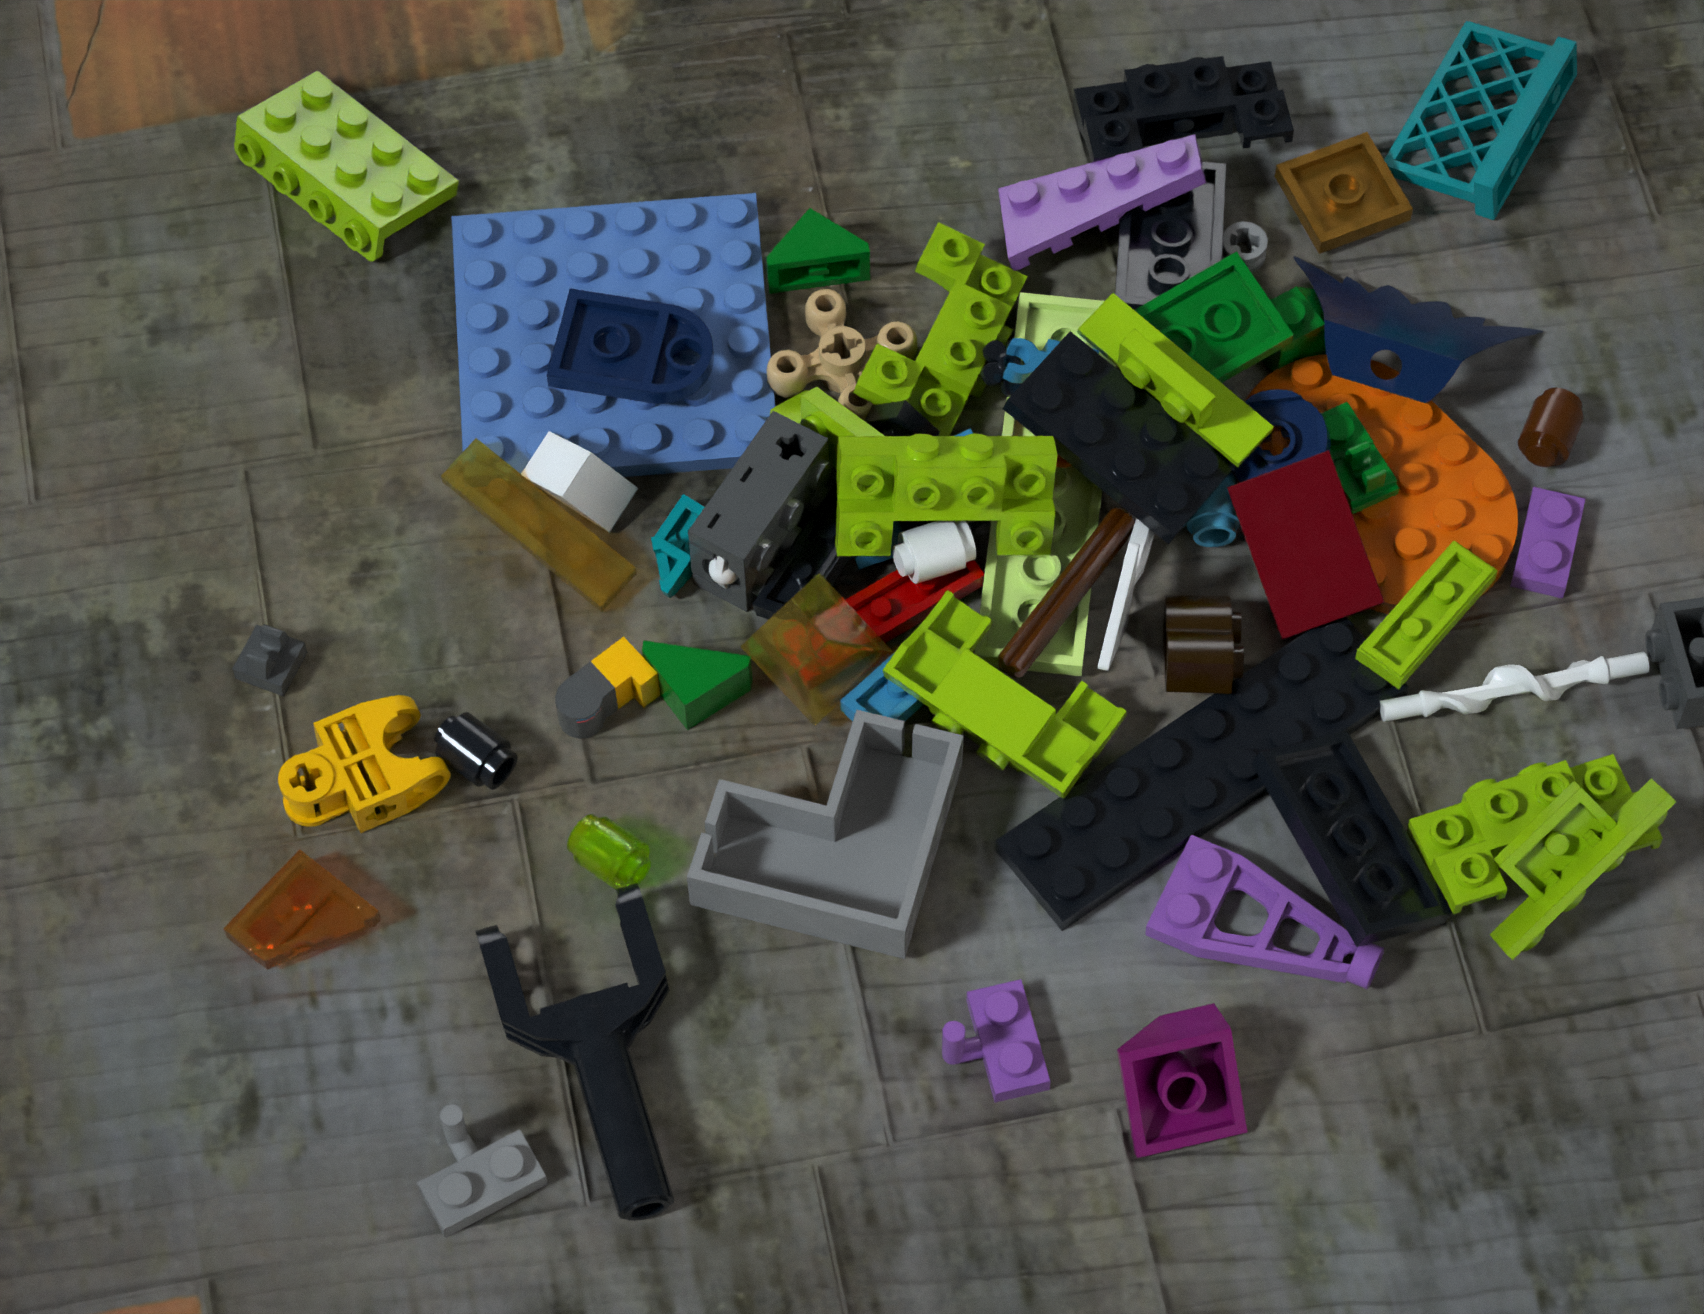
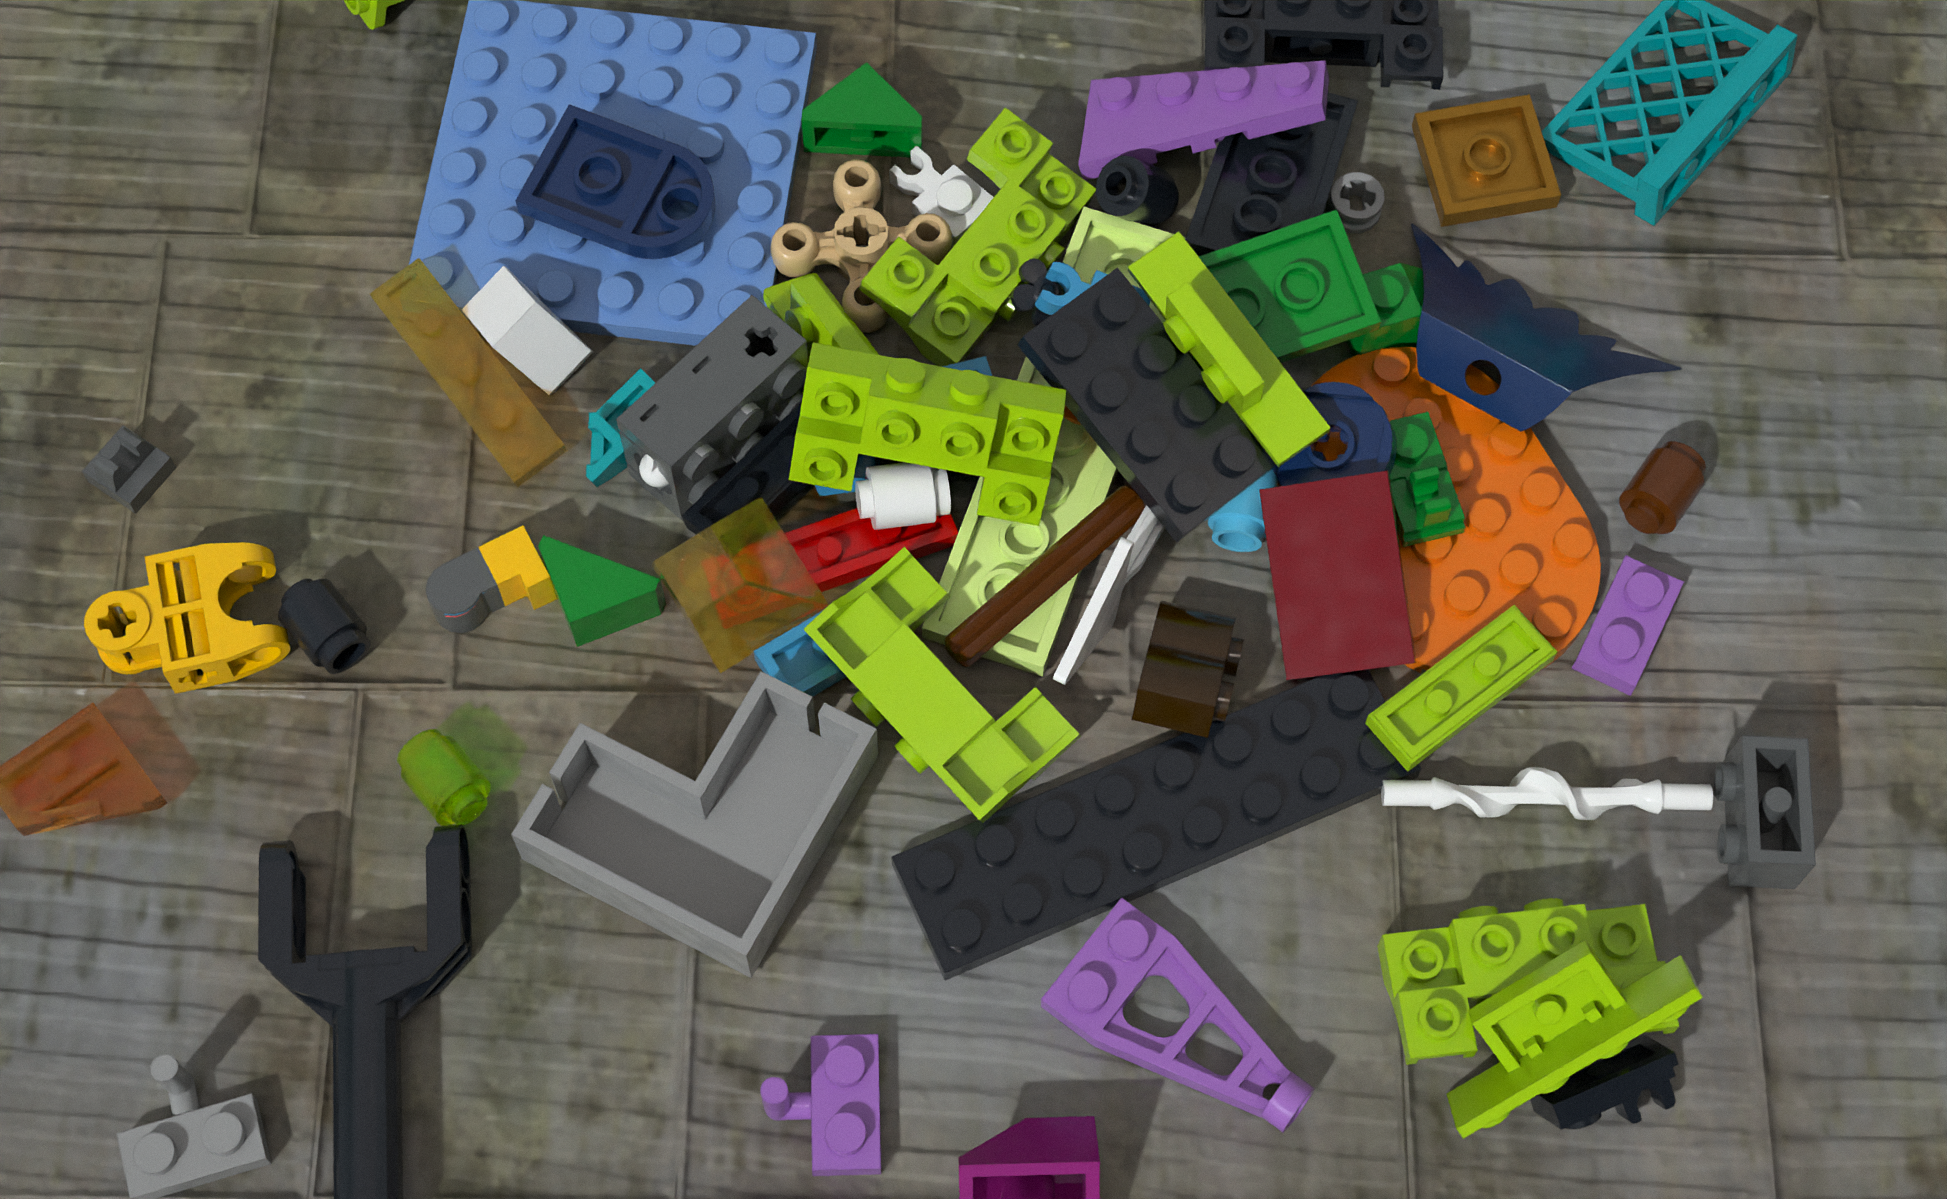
camera: 10 degrees right, 5 degrees up
black plate [865,400,940,436] -> none
black plate [1252,731,1452,947] -> none
none -> white plate [889,146,994,247]
none -> black brick [1096,156,1179,226]
none -> black plate [1530,1035,1679,1130]

